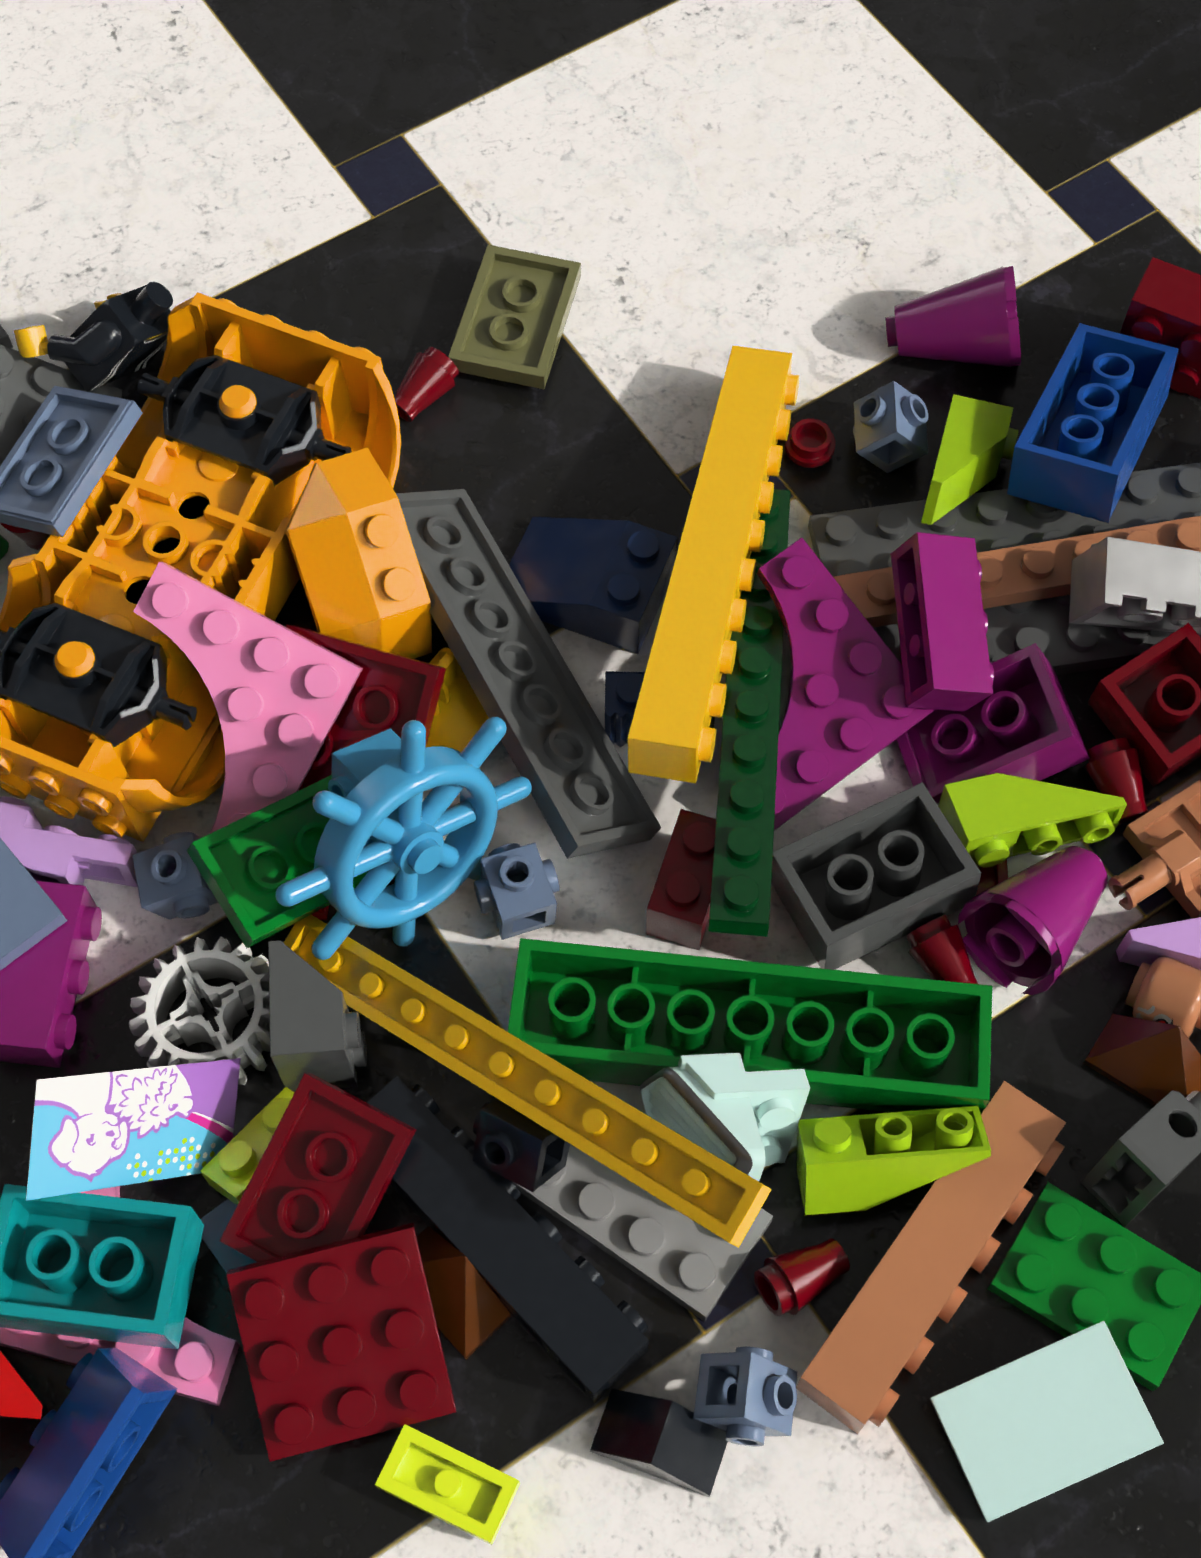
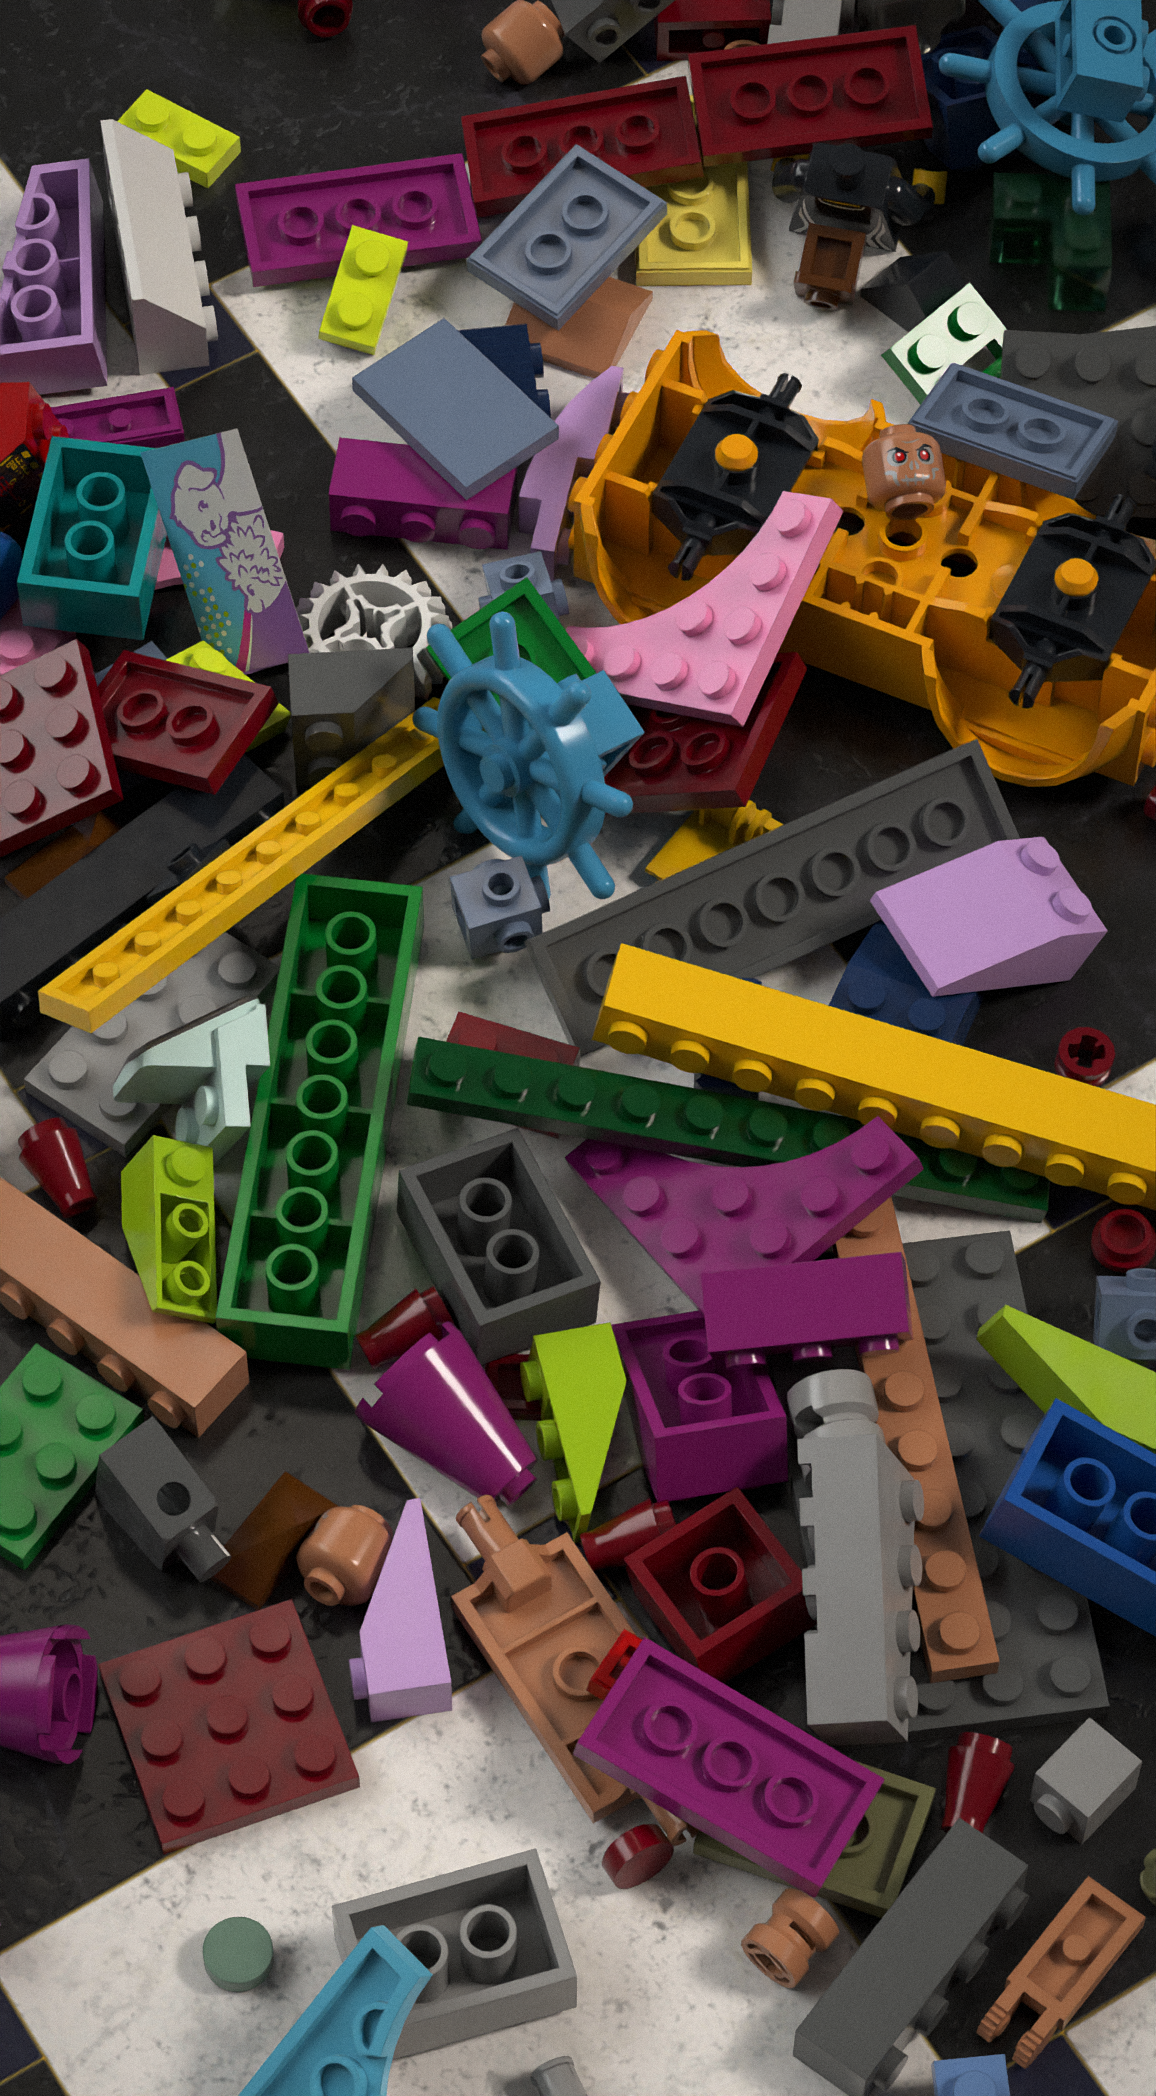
camera: 90 degrees right, 5 degrees down
light orange wedge [285,447,432,659] -> none
none -> light grey wheel [787,1369,886,1490]
none -> nougat head [862,424,946,521]
none -> lavender slope [870,837,1107,997]
none -> dark red bush [1054,1027,1115,1087]

